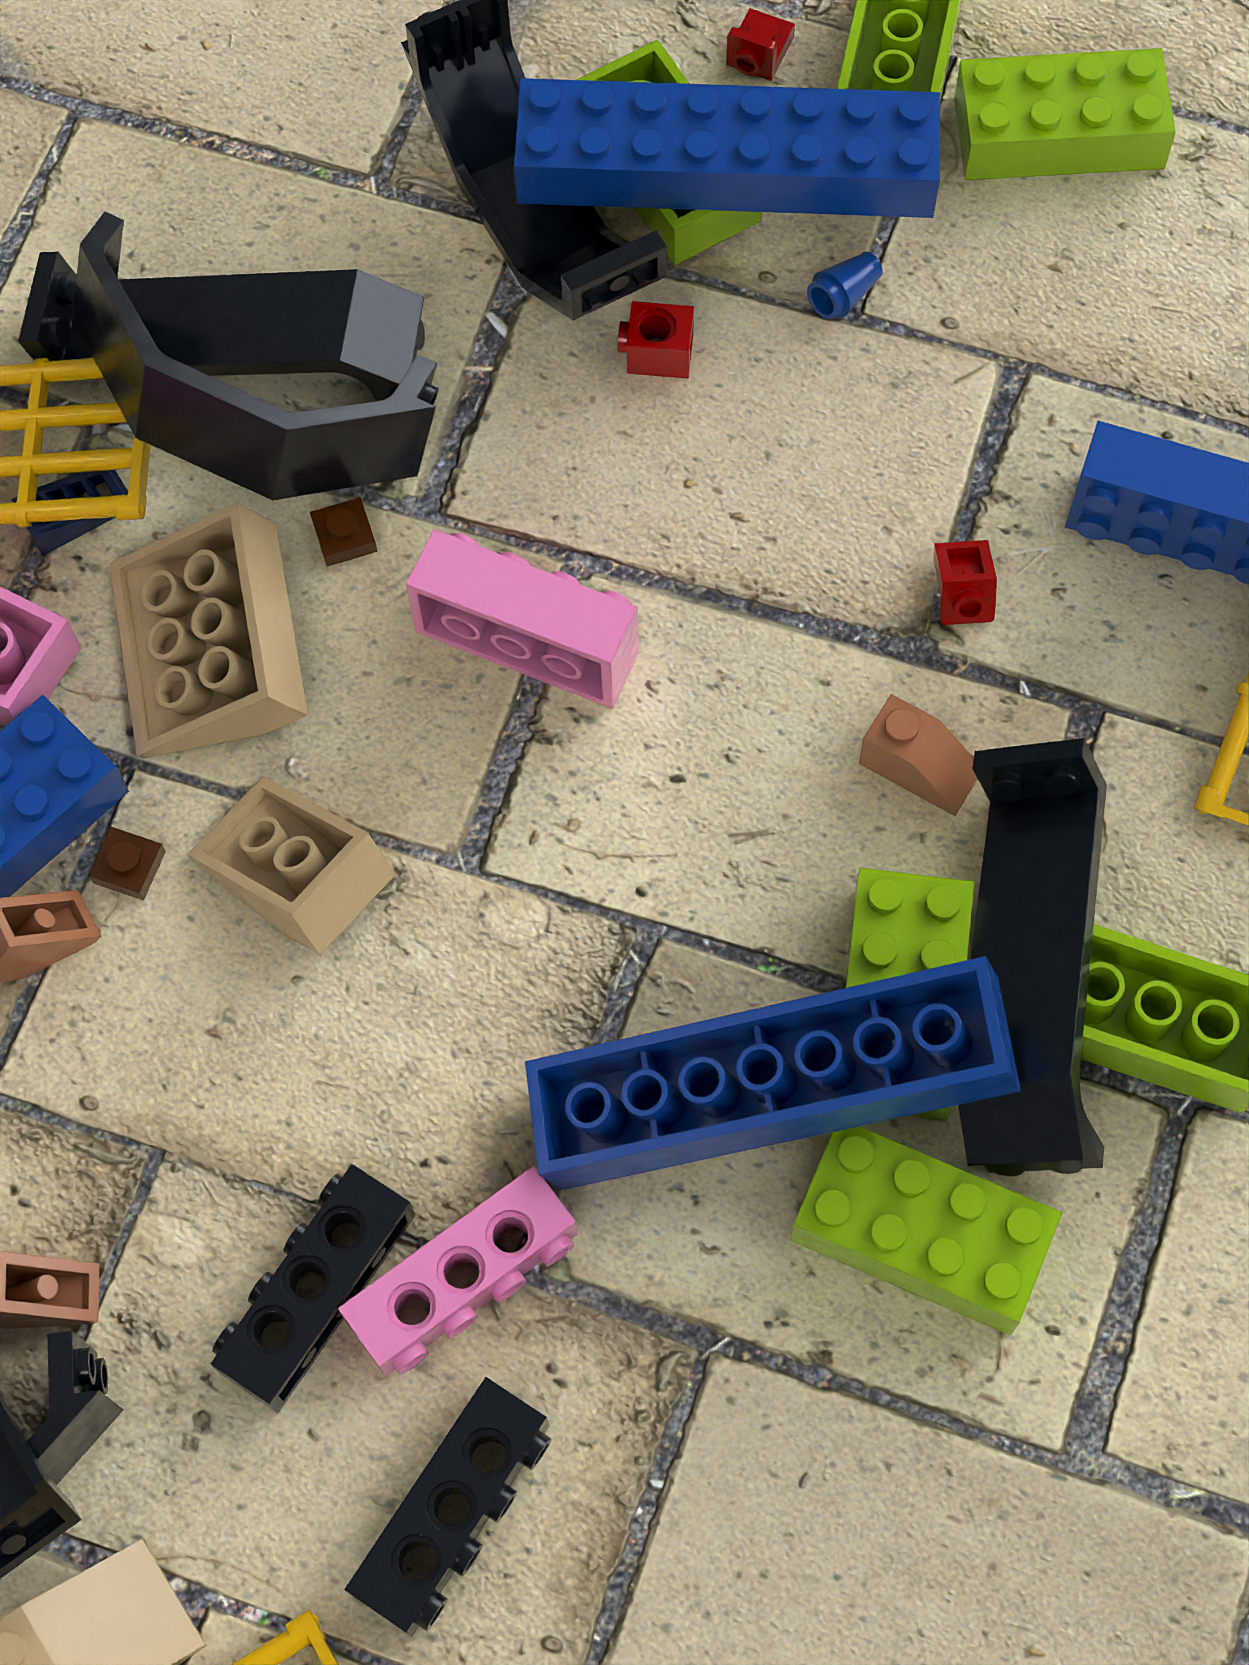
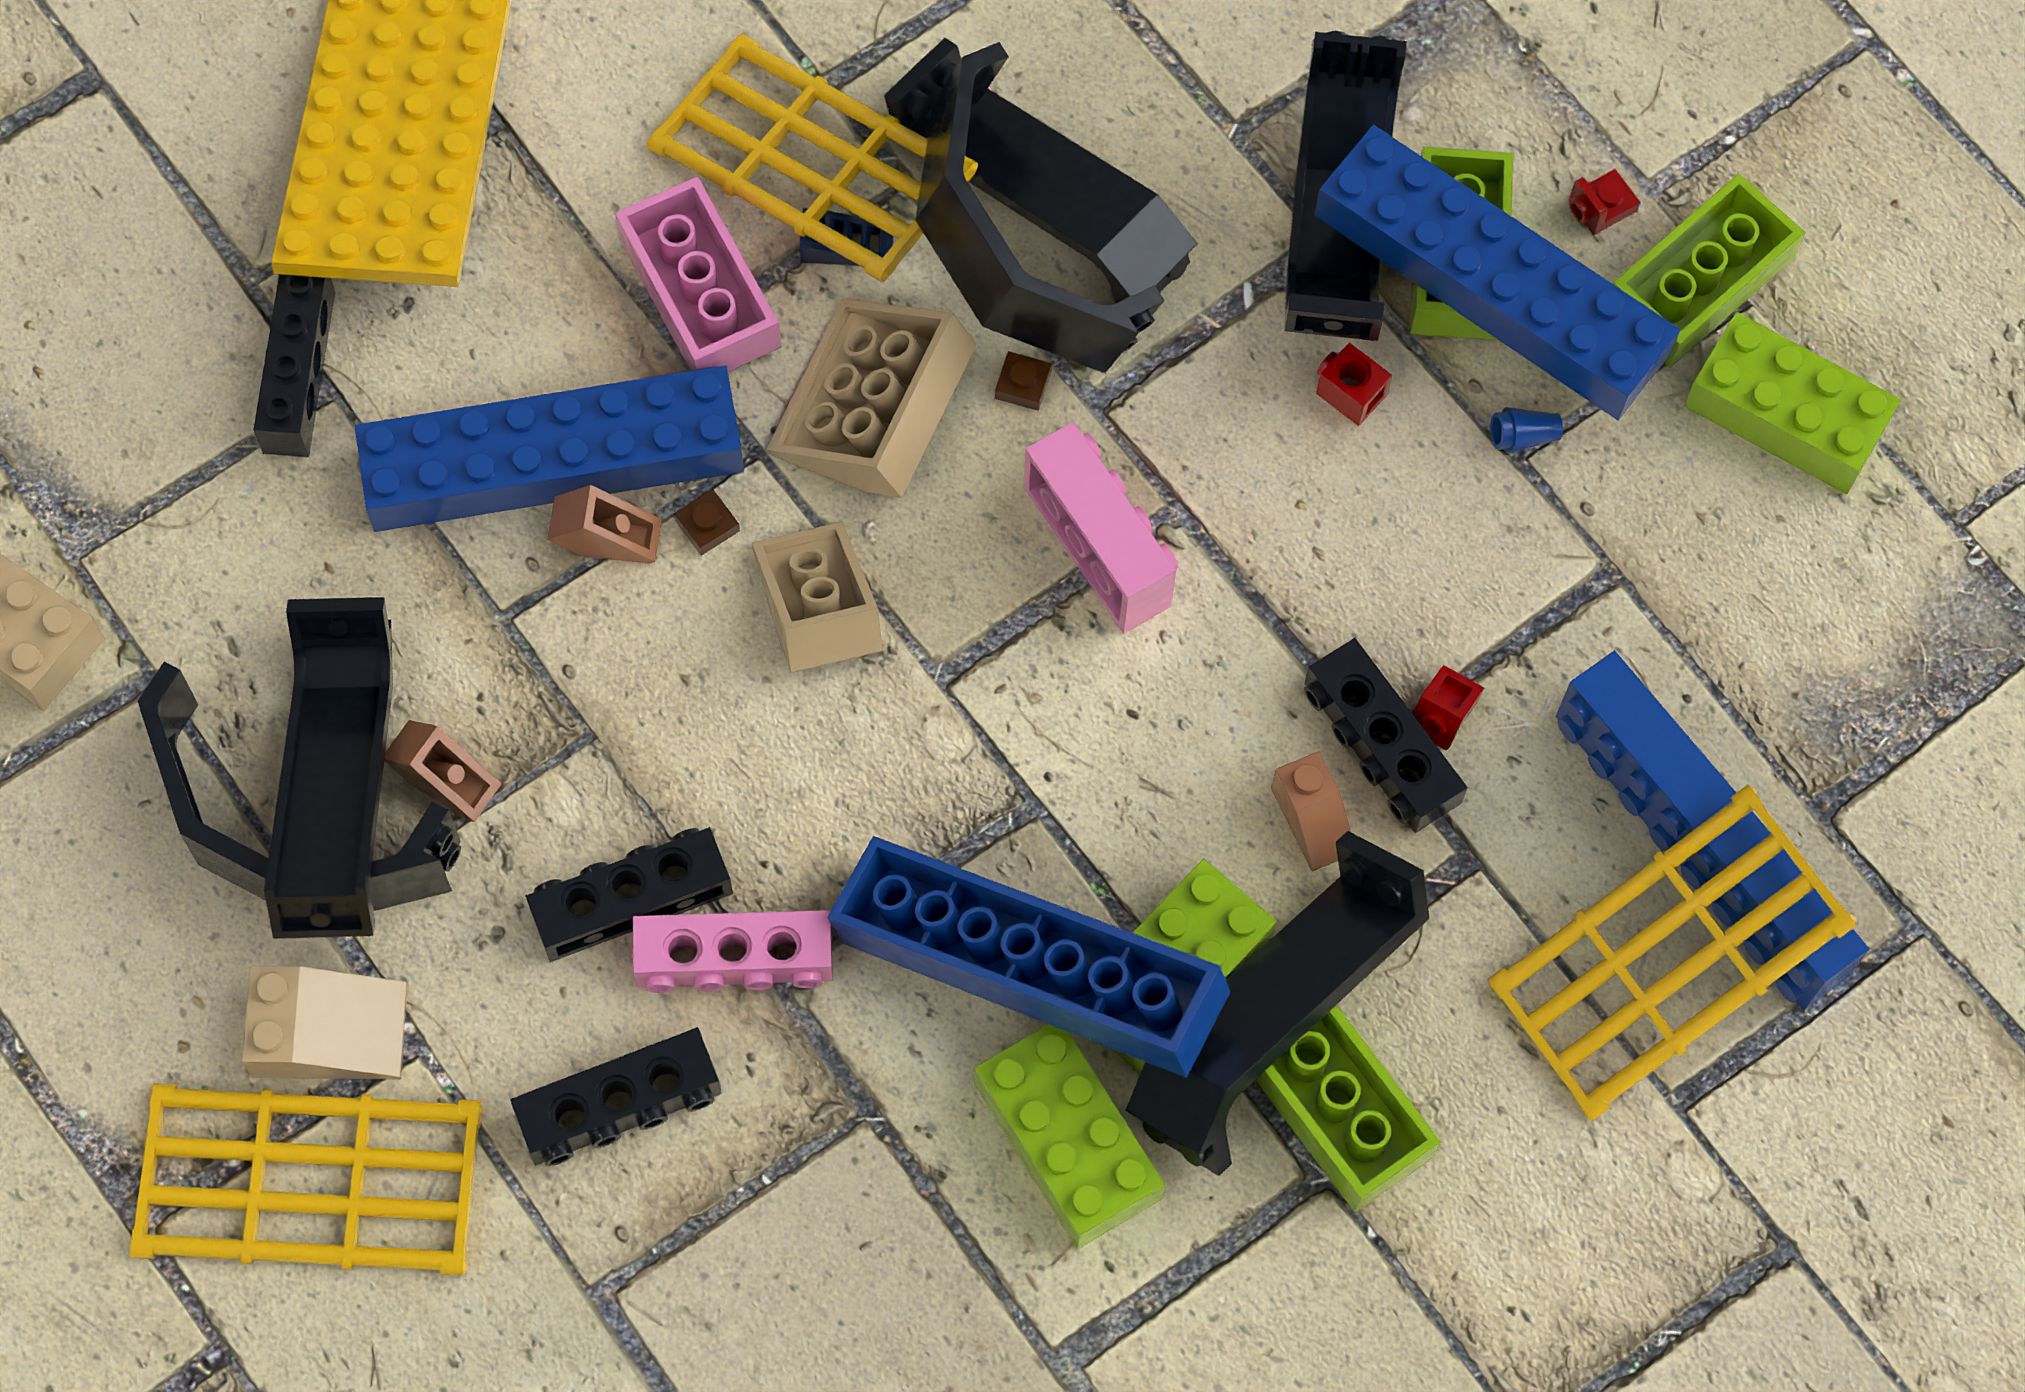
camera: 30 degrees right, 0 degrees up
none -> black brick [1304,638,1468,833]

